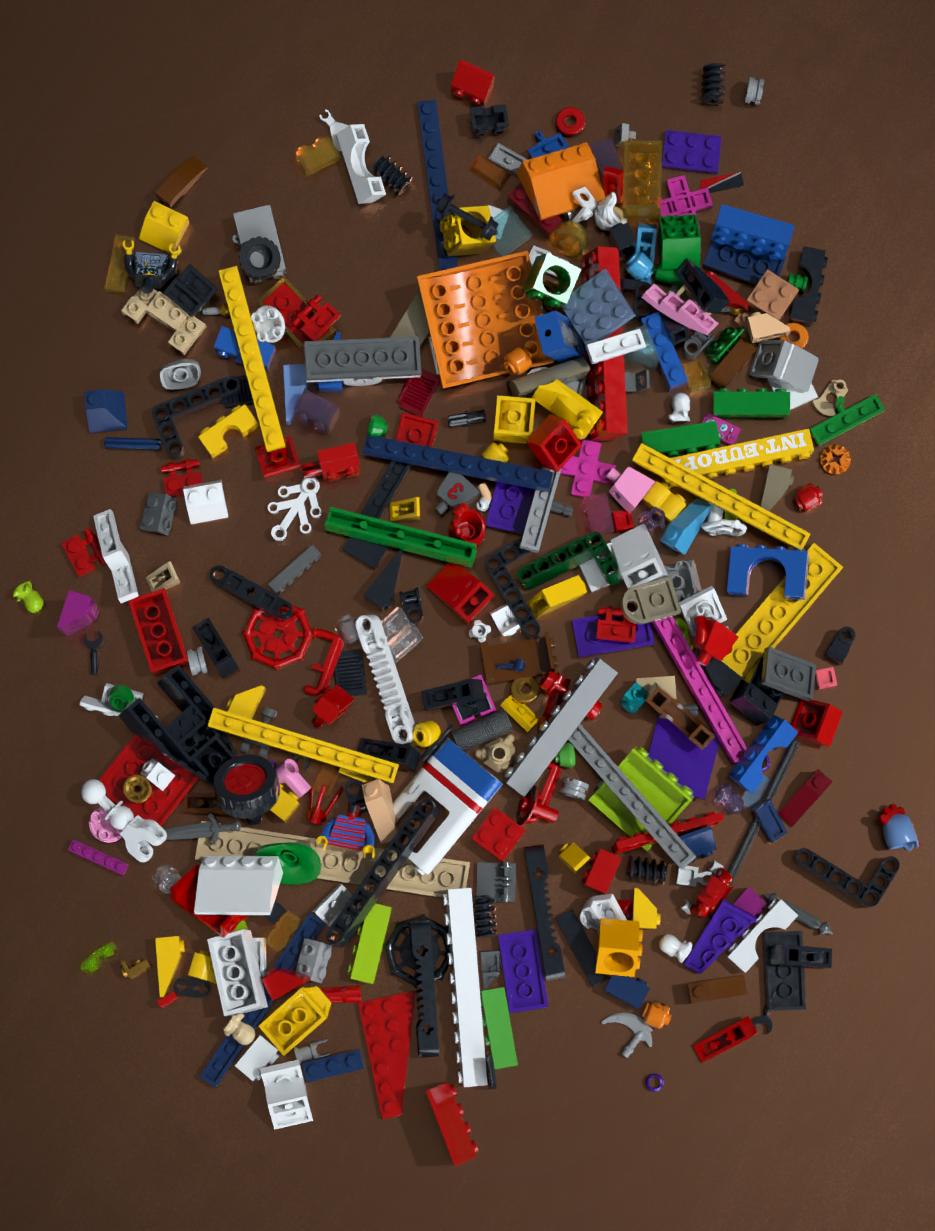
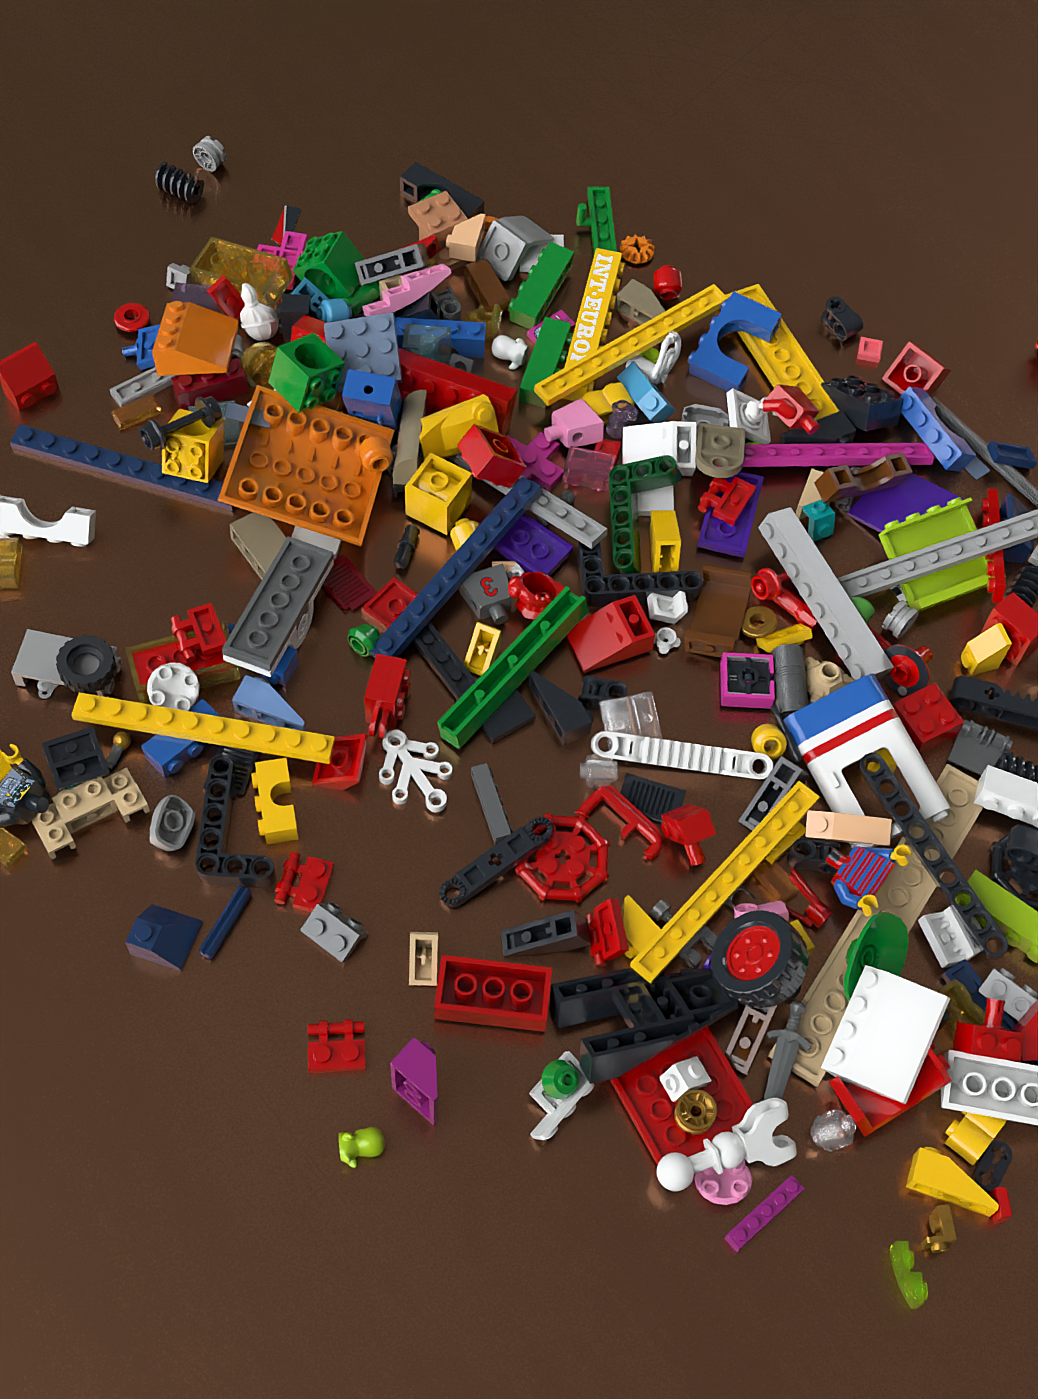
camera: 65 degrees left, 20 degrees down
black piece [84,630,103,675] -> none
white bracket [93,509,139,603] -> none
white slope [183,480,228,524] -> none
light grey wheel [187,646,208,676] -> none
clear purple brick [294,389,340,434] -> none
black piece [371,156,413,196] -> none
black slope [421,679,485,710] -> none
black cylinder [469,104,509,137] -> none
dark blue hand [497,659,525,672] -> none
white bracket [572,187,598,224] -> none
white plate [586,329,646,364] -> none
dark purple plate [662,130,722,174] -> none
dark blue plate [703,240,787,286] -> none
green hinge [704,327,745,364] -> none
blue brick [711,204,795,260] -> none
clear purple animal [714,783,744,814] -> none
dark grey plate [761,647,816,701] -> none
dark red slope [778,769,832,827] -> none
tan piece [812,380,848,417] -> none
none -> sand blue sticker [224,402,272,428]
none -> red plate [586,898,629,968]
none -> red brick [953,998,1025,1062]

